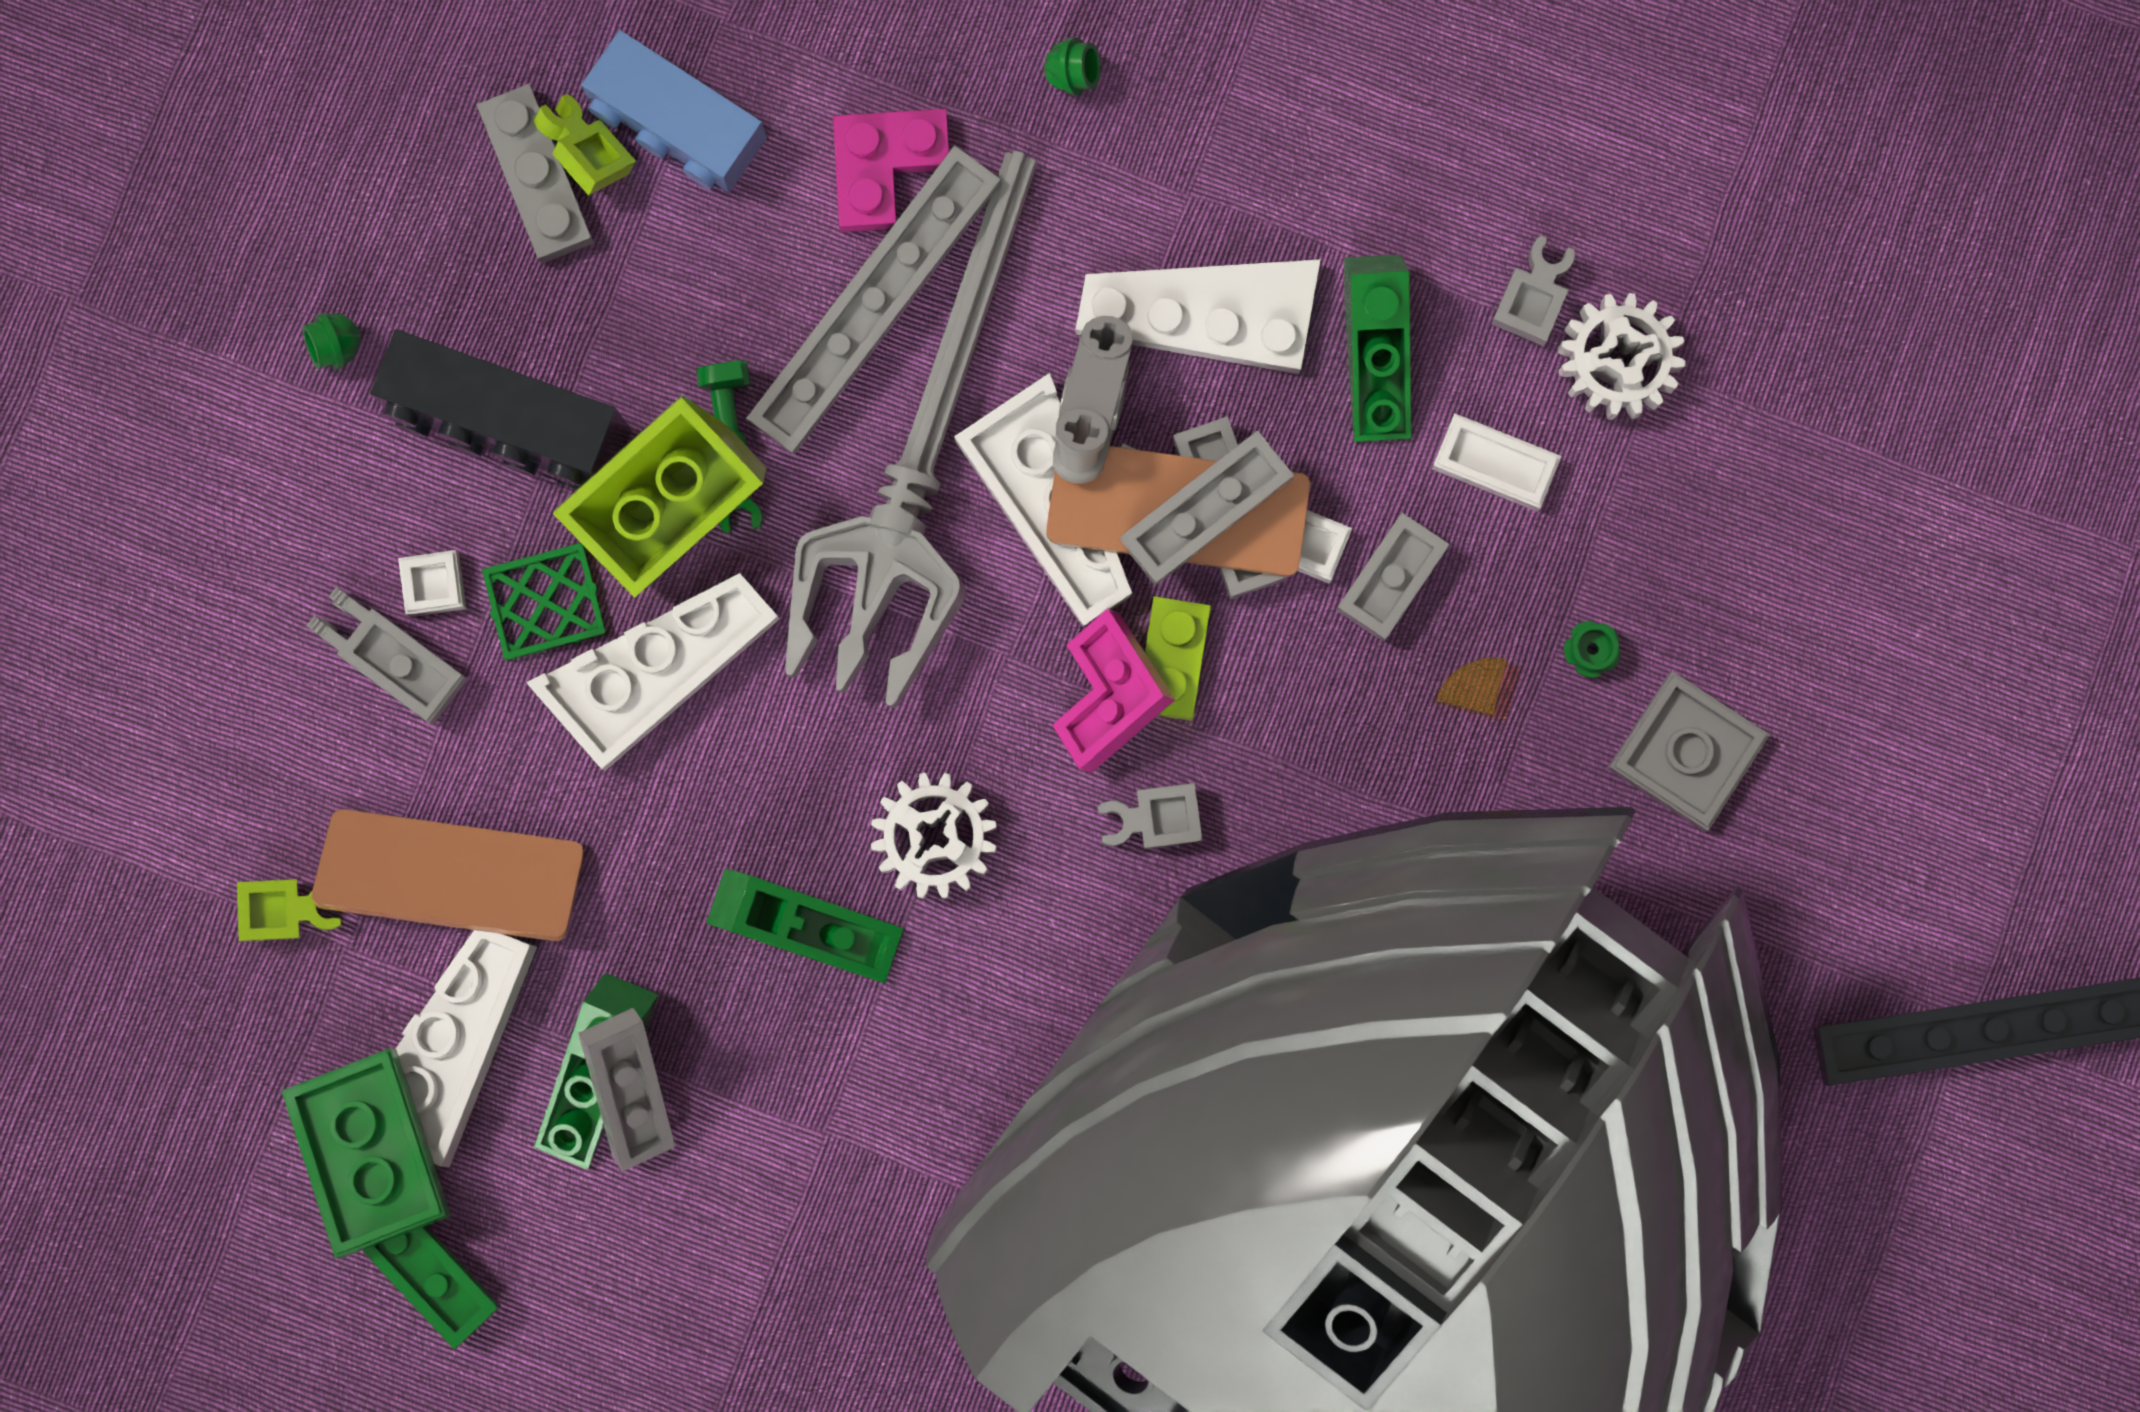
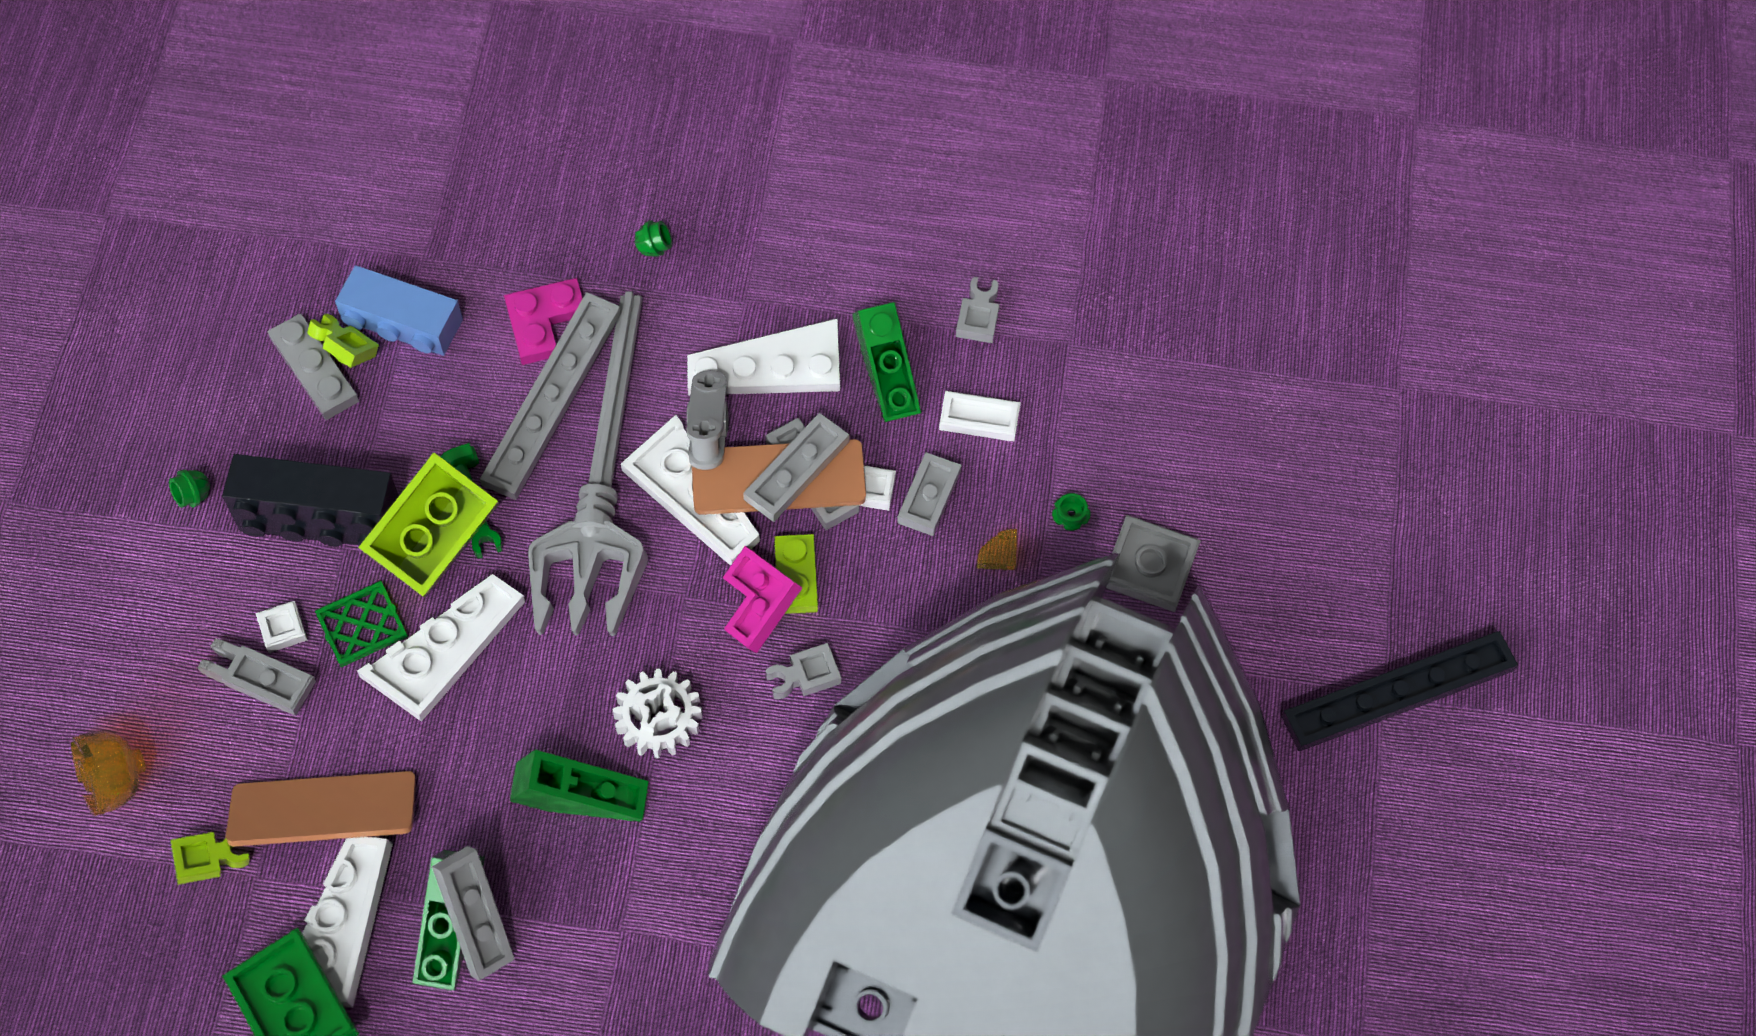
camera: 15 degrees left, 20 degrees down
white gear [1557,293,1686,420] -> none
none -> clear yellow cylinder [71,730,146,817]

